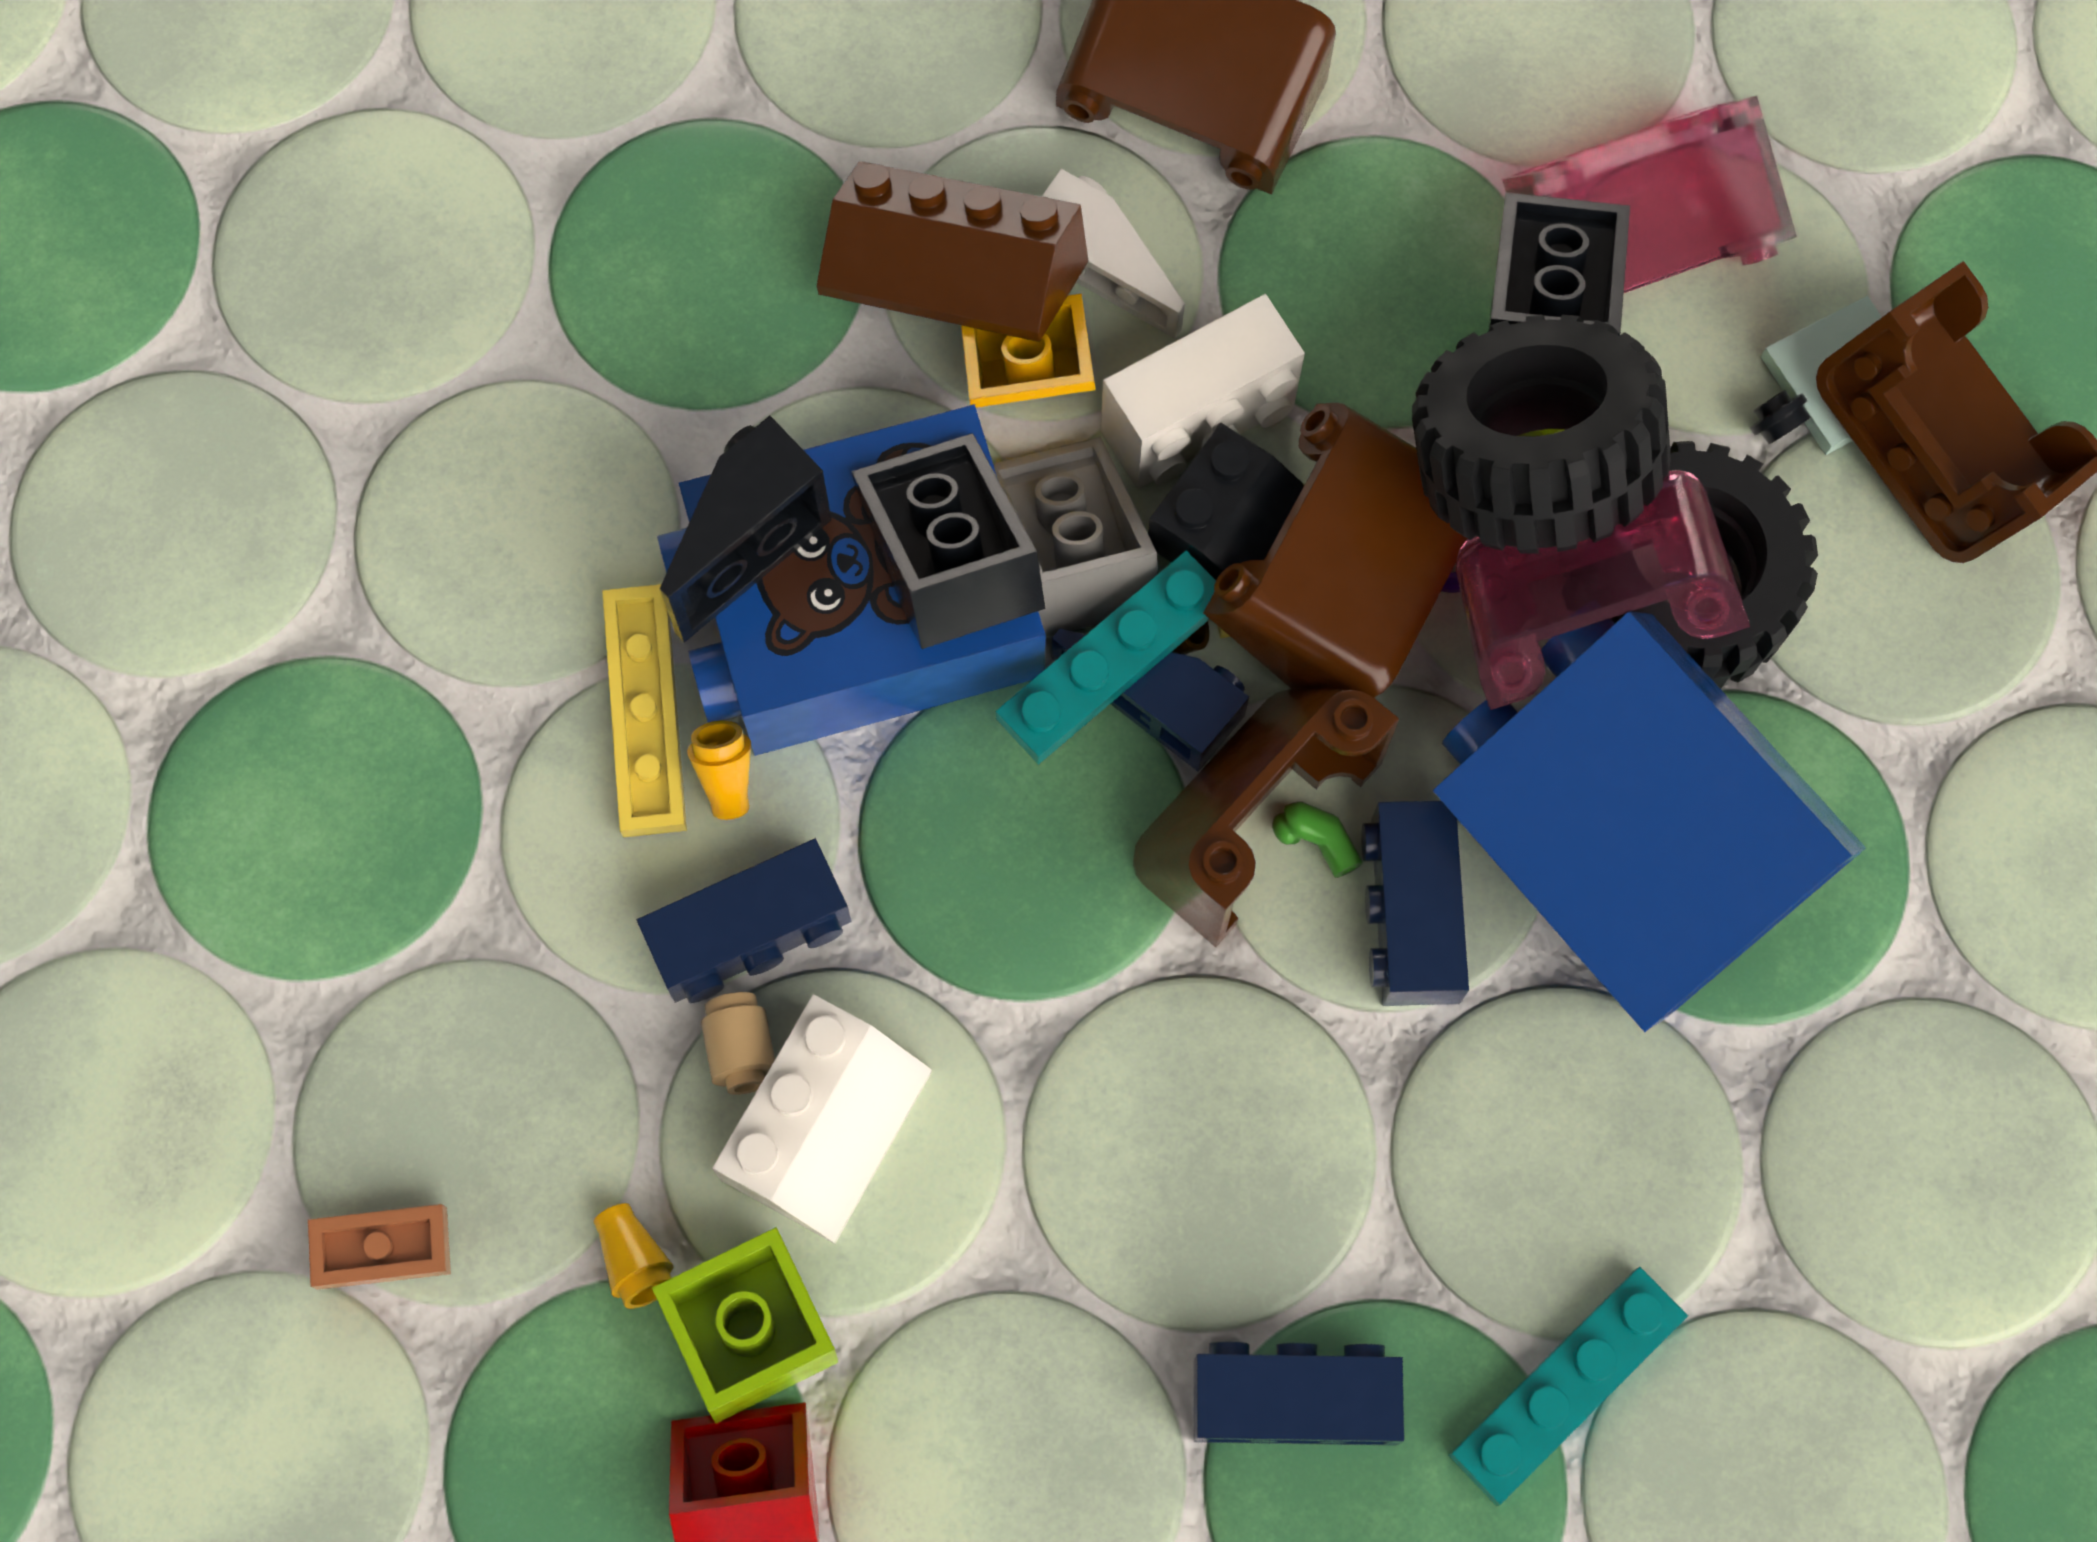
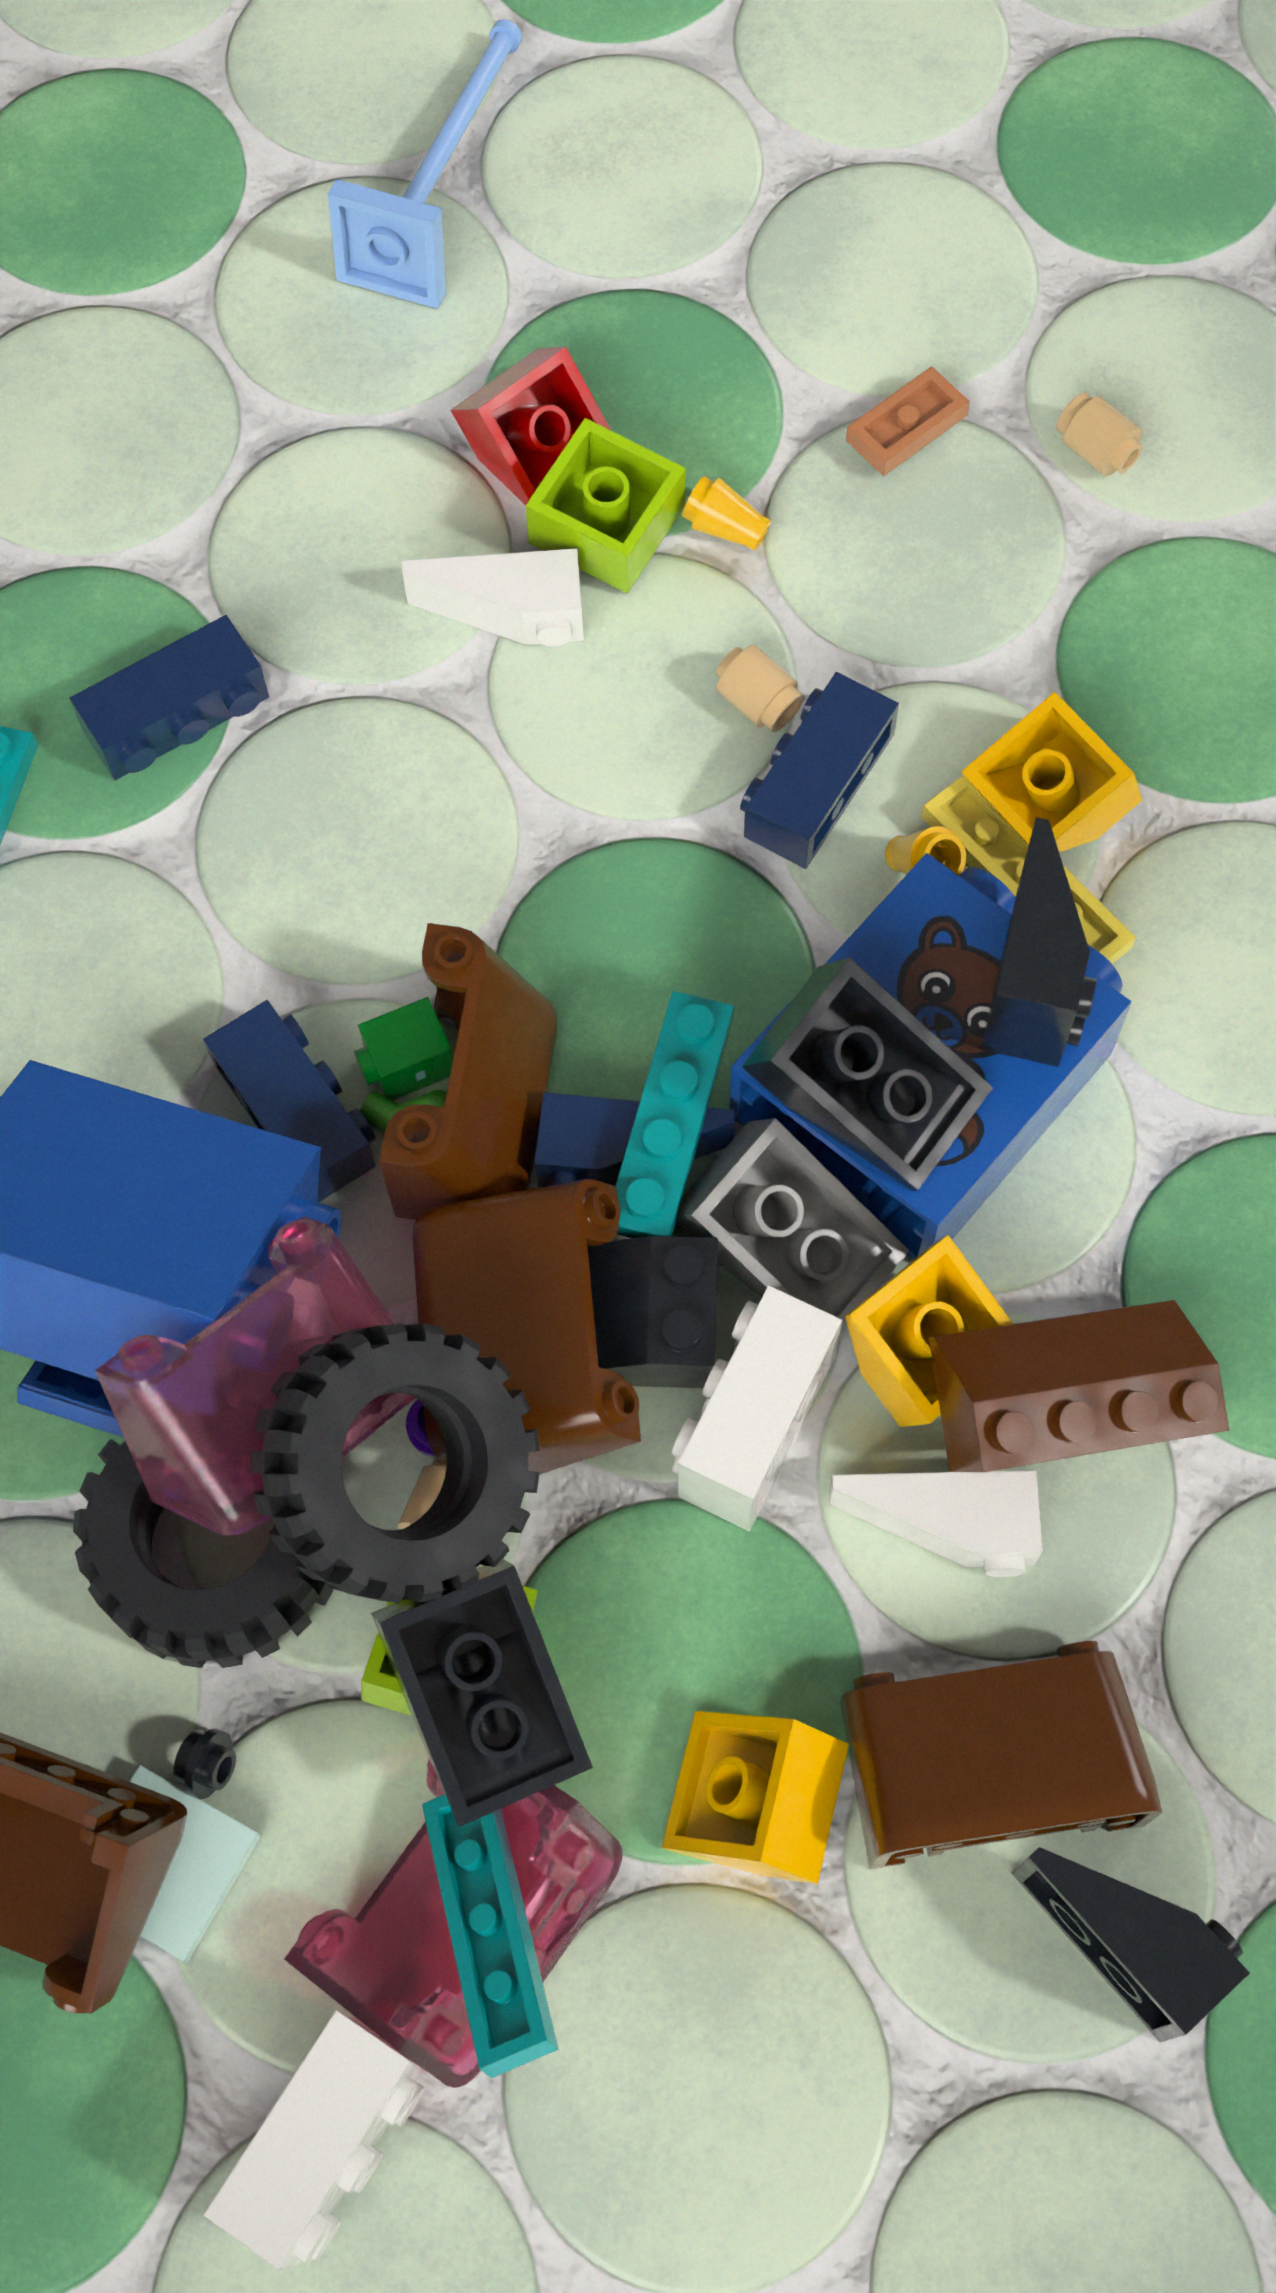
camera: 150 degrees right, 5 degrees down
white slope [712,994,932,1244] -> none
none -> white brick [203,2010,425,2270]
none -> green brick [354,997,453,1100]
none -> white slope [401,548,584,647]
none -> teal plate [422,1794,559,2078]
none -> yellow slope [661,1711,849,1884]
none -> yellow slope [961,692,1143,852]
none -> tan brick [1056,392,1143,476]

